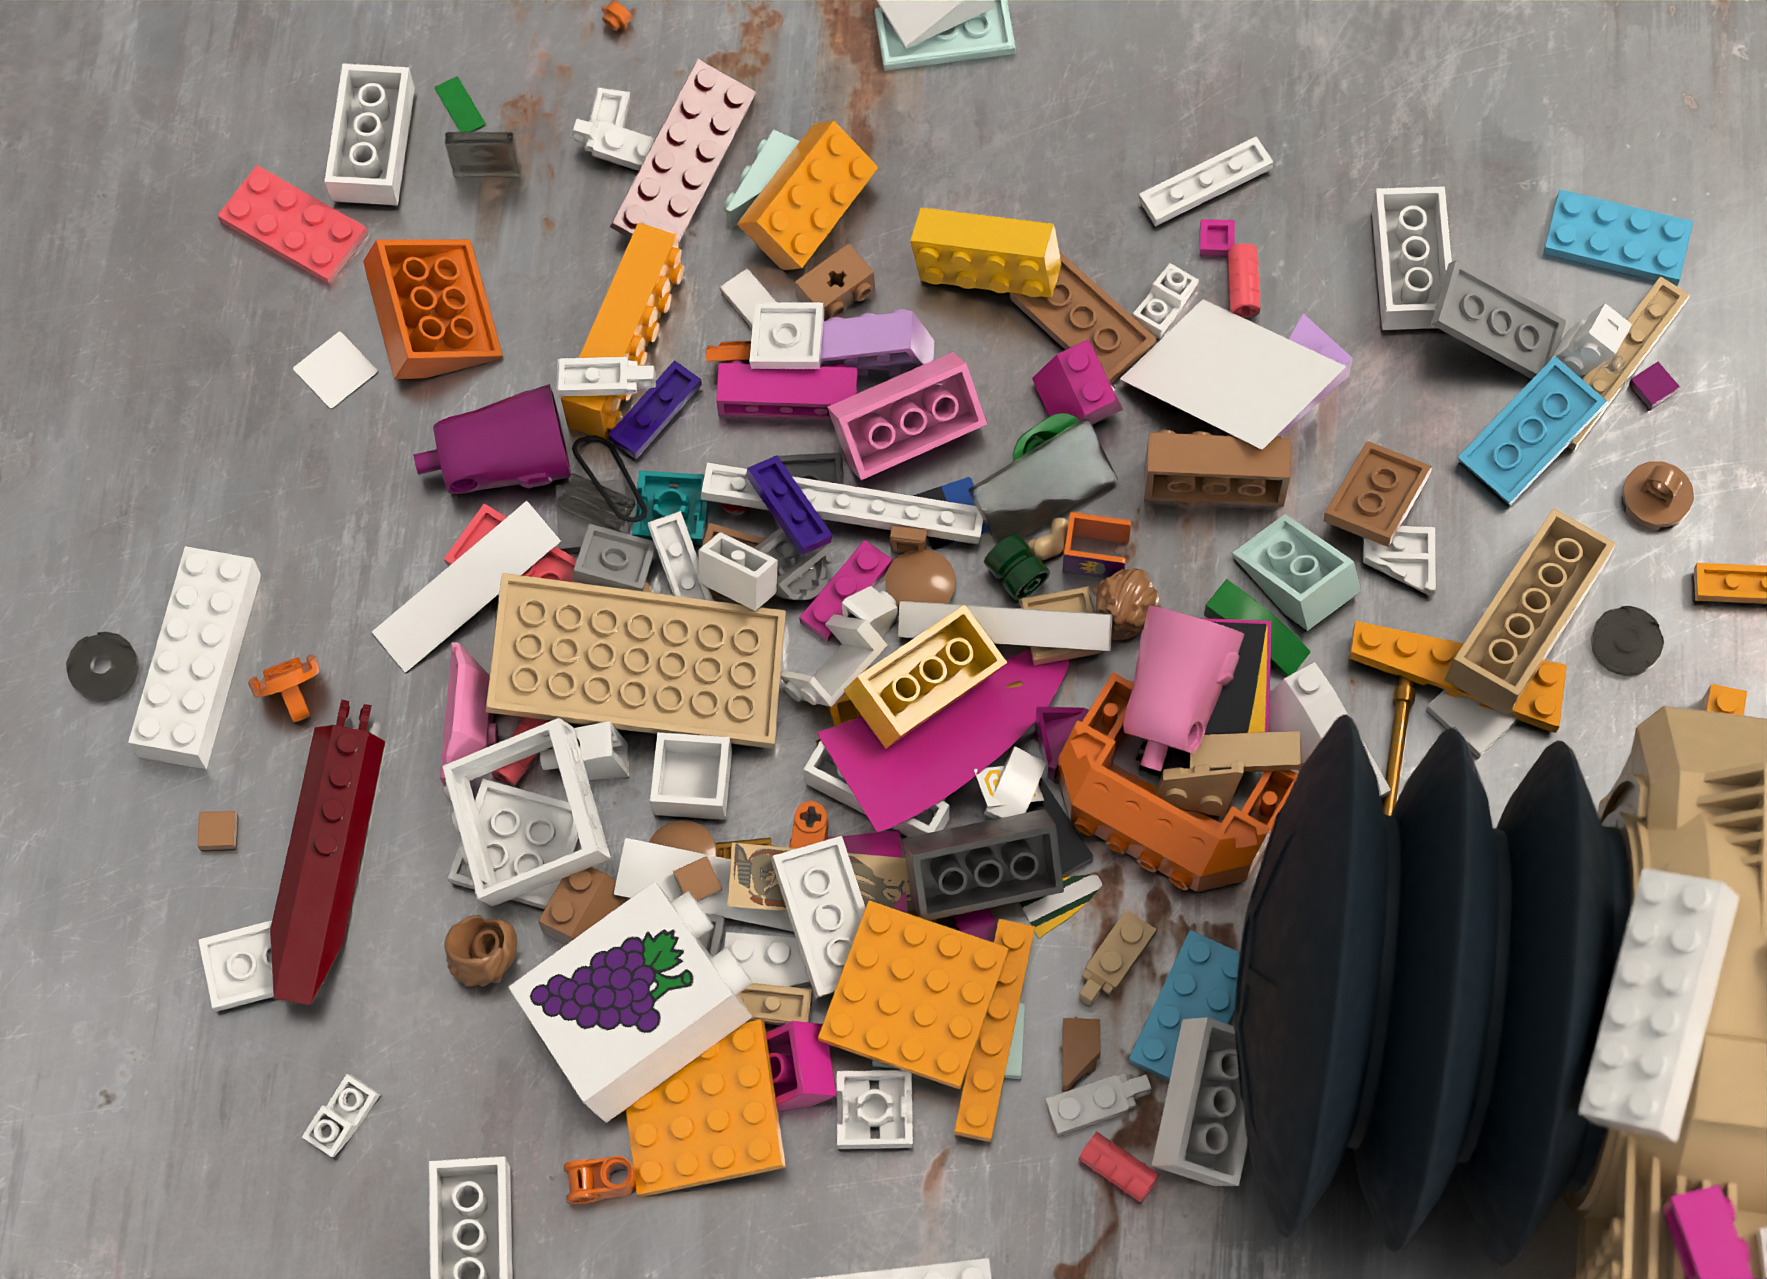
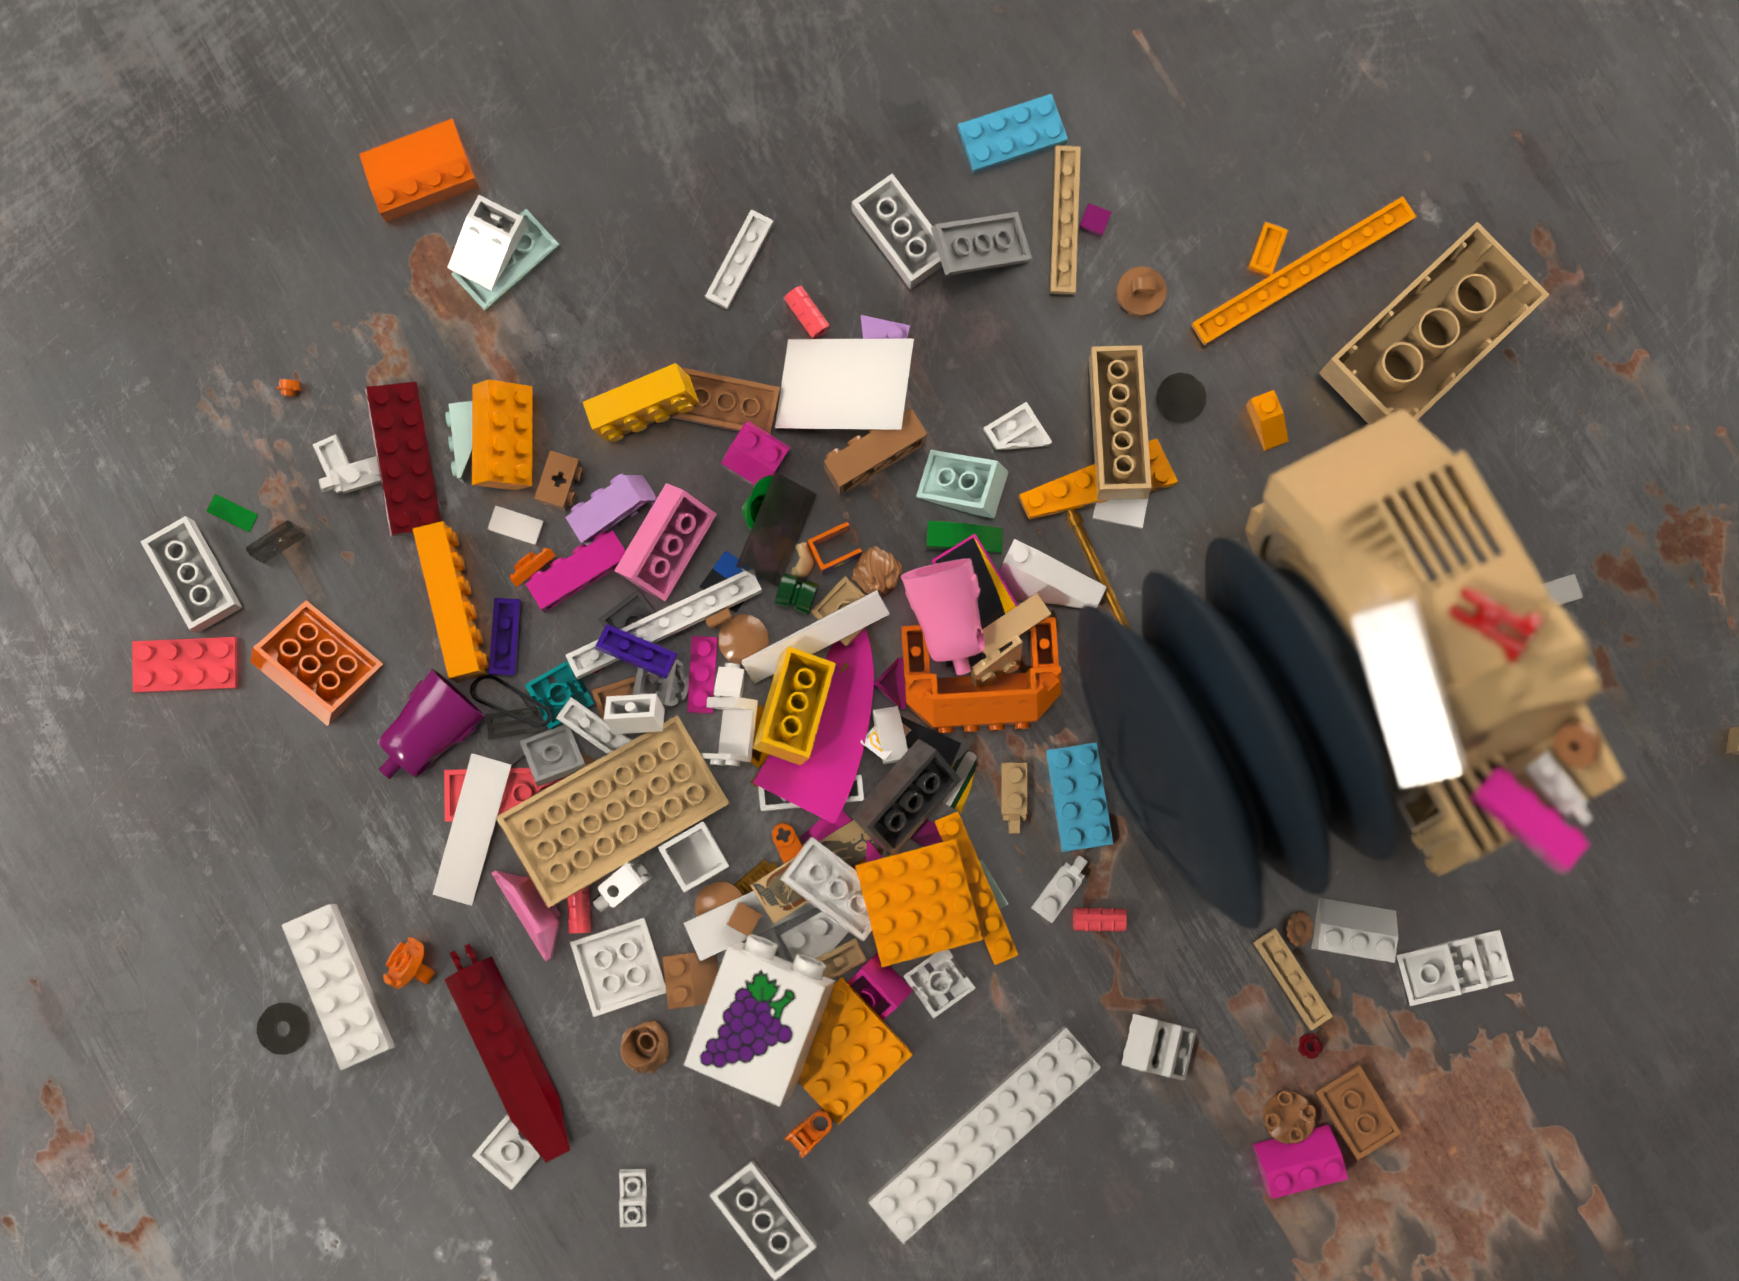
camera: 40 degrees left, 15 degrees up
medium nougat tile [197,811,237,850] -> none
white sticker [293,332,378,408] -> none
white window [442,718,611,907] -> none
white hinge [557,357,656,397] -> none
white tile [749,302,824,369] -> none
medium nougat slope [1062,1018,1100,1092] -> none
white slope [1132,263,1199,339] -> none
white brick [1152,1017,1248,1186] -> none
dark pink tile [1199,219,1235,257] -> none
medium nougat plate [1323,441,1432,547] -> none
medium azure plate [1458,356,1608,506] -> none
white piece [1551,303,1632,378] -> none

